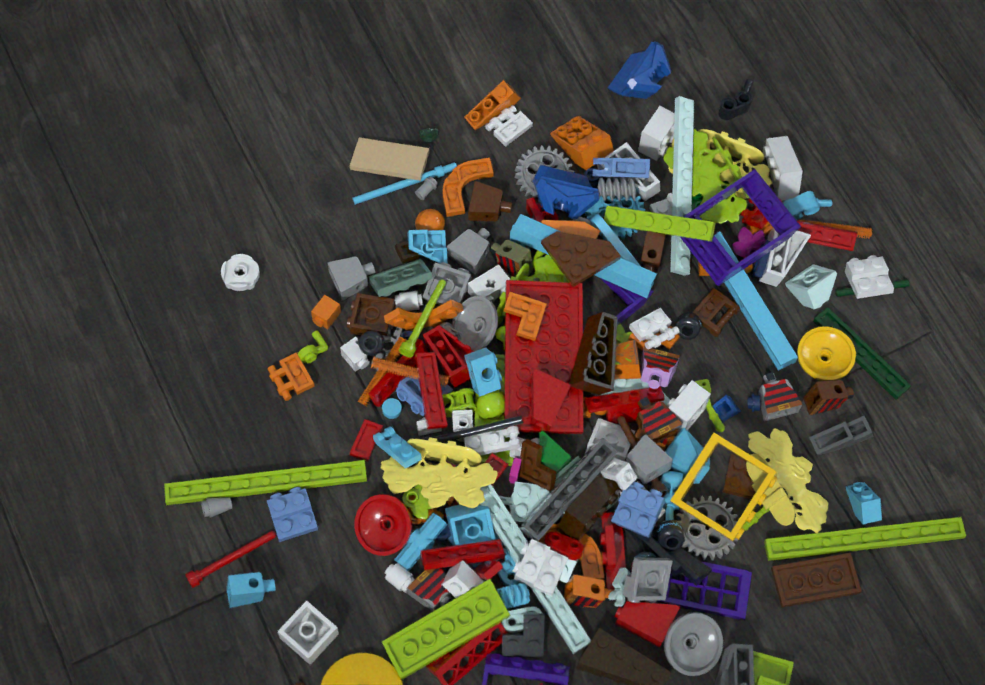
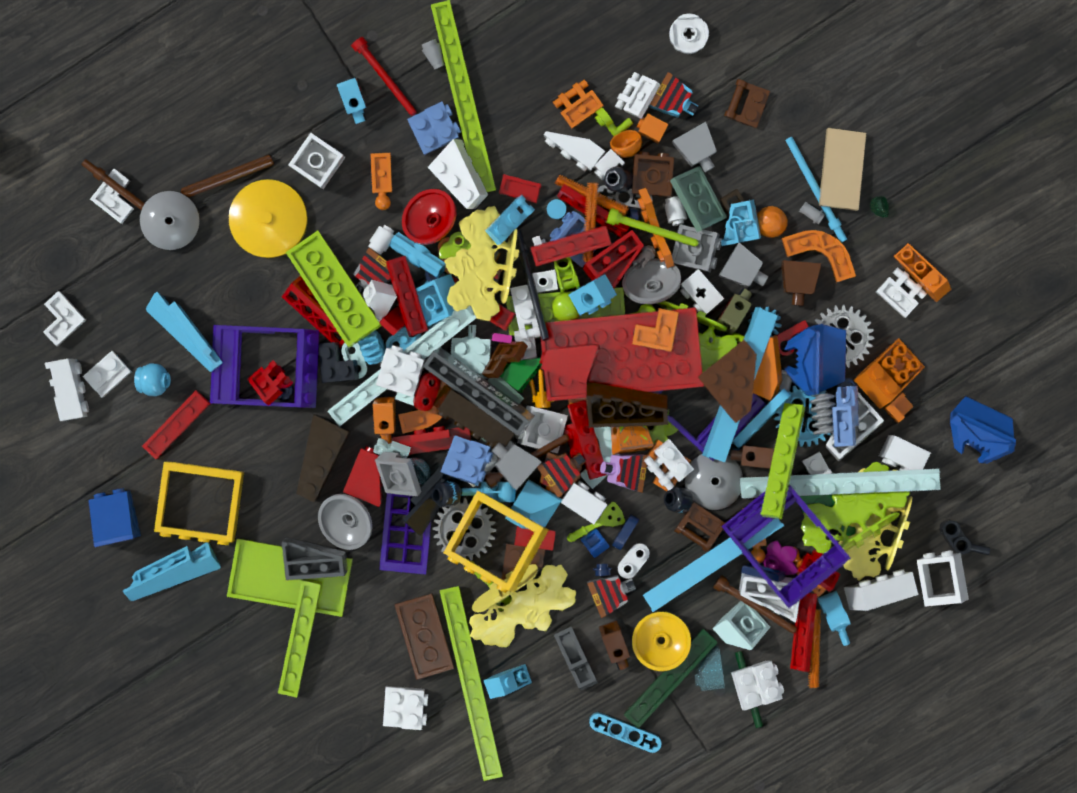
camera: 85 degrees right, 25 degrees up
white bracket [601,458,637,490] -> none
none -> orange plate [371,153,392,210]
none -> white plate [383,686,428,730]
none -> white wedge [428,139,488,209]
none -> red tile [514,526,556,550]
none -> light orange plant [530,369,554,408]
none -> white slope [544,131,605,172]
none -> medium azure beam [589,712,661,753]
none -> orange piece [610,130,642,158]
none -> dark blue beam [612,514,639,550]
none -> white plate [615,72,660,119]
none -> white plate [618,543,649,579]
none -> torso [649,72,698,118]
none -> light grey dish [685,454,743,510]
none -> clear light blue slope [695,647,725,691]
none -> reddish brown piece [713,575,797,633]
none -> reddish brown plate [724,79,770,129]
none -> orange panel [883,392,913,422]
none -> white window [917,550,969,606]

